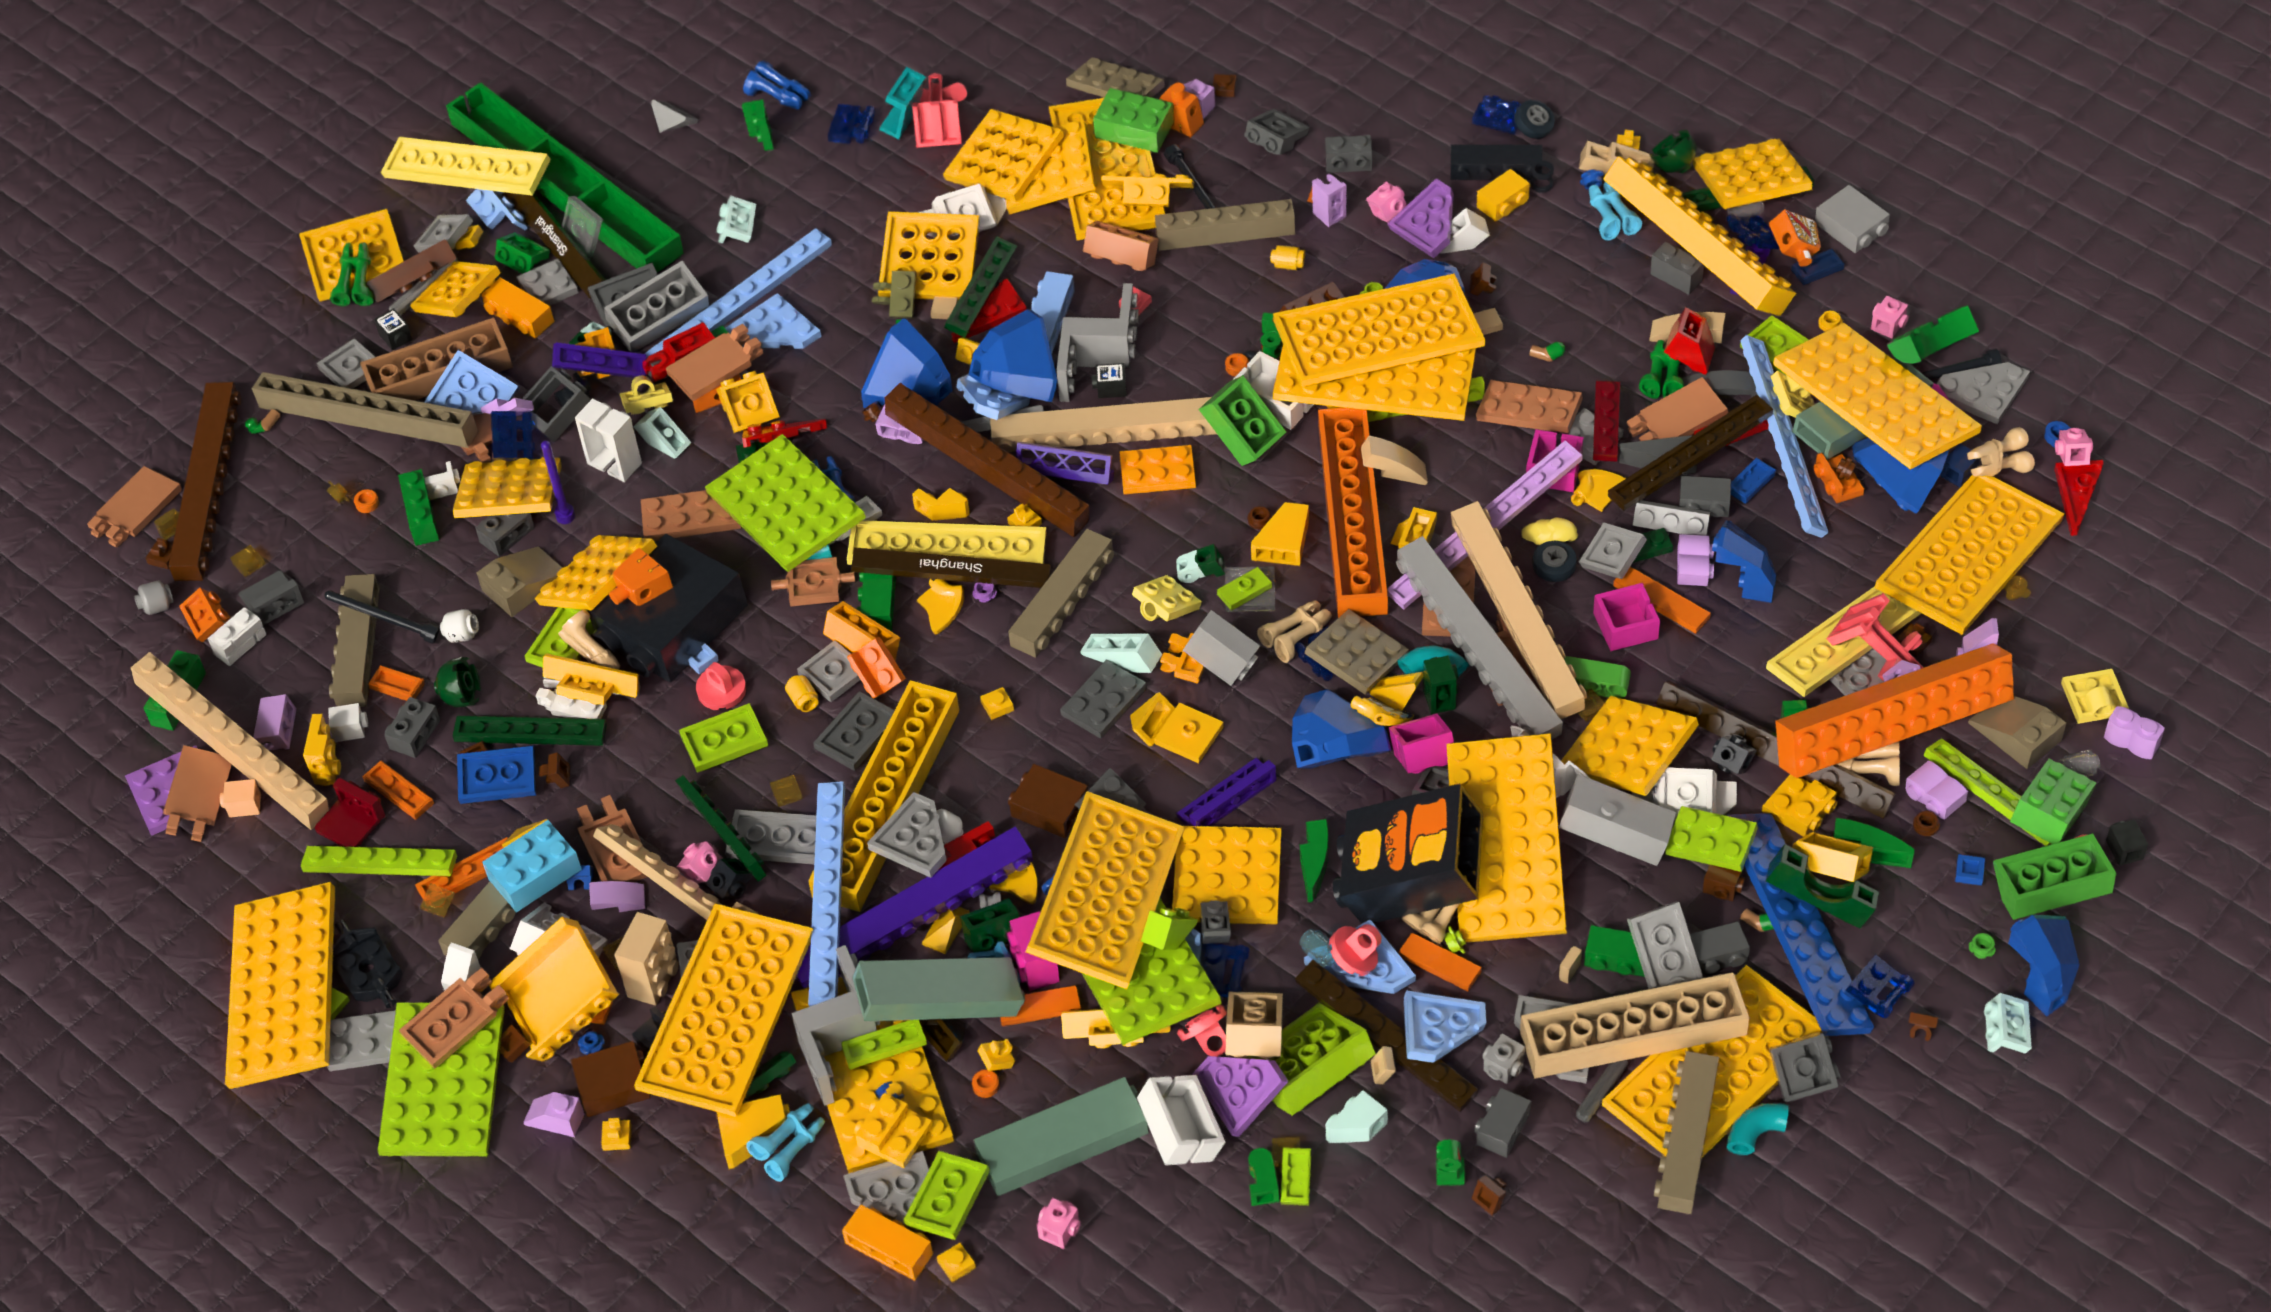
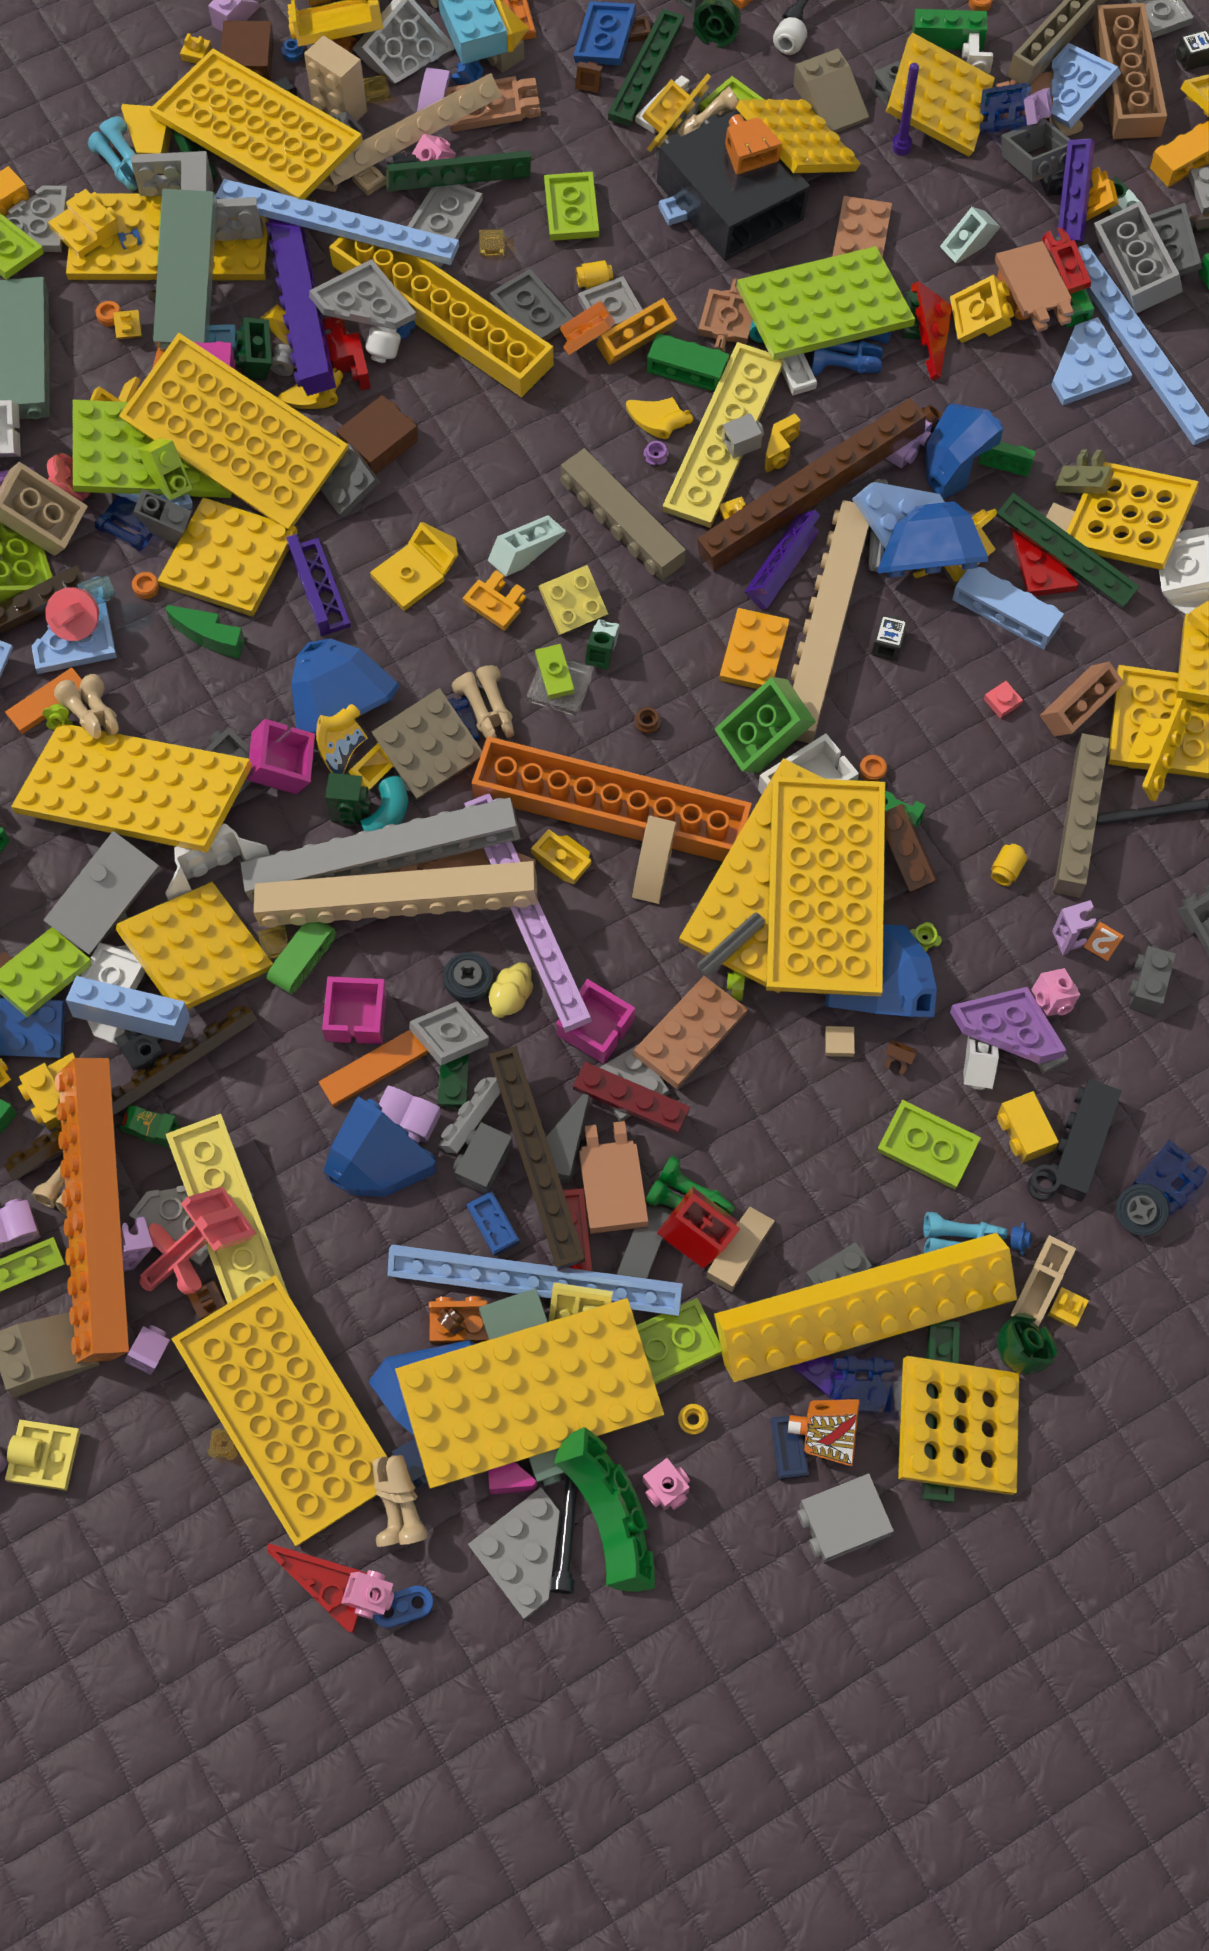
camera: 105 degrees right, 15 degrees up
white piece [575,399,642,482] -> none
light yellow plate [620,375,673,415] -> none
coral tile [696,662,746,710] -> none
dark brown tile [851,547,1050,588] -> none
yellow plate [980,687,1014,720] -> none
light grey bracket [1057,283,1139,402] -> none
dark grey plate [1060,660,1147,739] -> none
light grey brick [1182,610,1260,686] -> none
yellow slope [1251,502,1309,566] -> none
black brick [1333,783,1483,924] -> none
arm [1529,342,1565,362] -> none
yellow arm [1571,469,1626,512] -> none
none -> light blue brick [66,976,190,1043]
none -> orange tile [132,572,160,599]
none -> dark grey axle [697,913,765,977]
none -> light grey brick [722,413,764,459]
none -> lime plate [877,1100,981,1190]

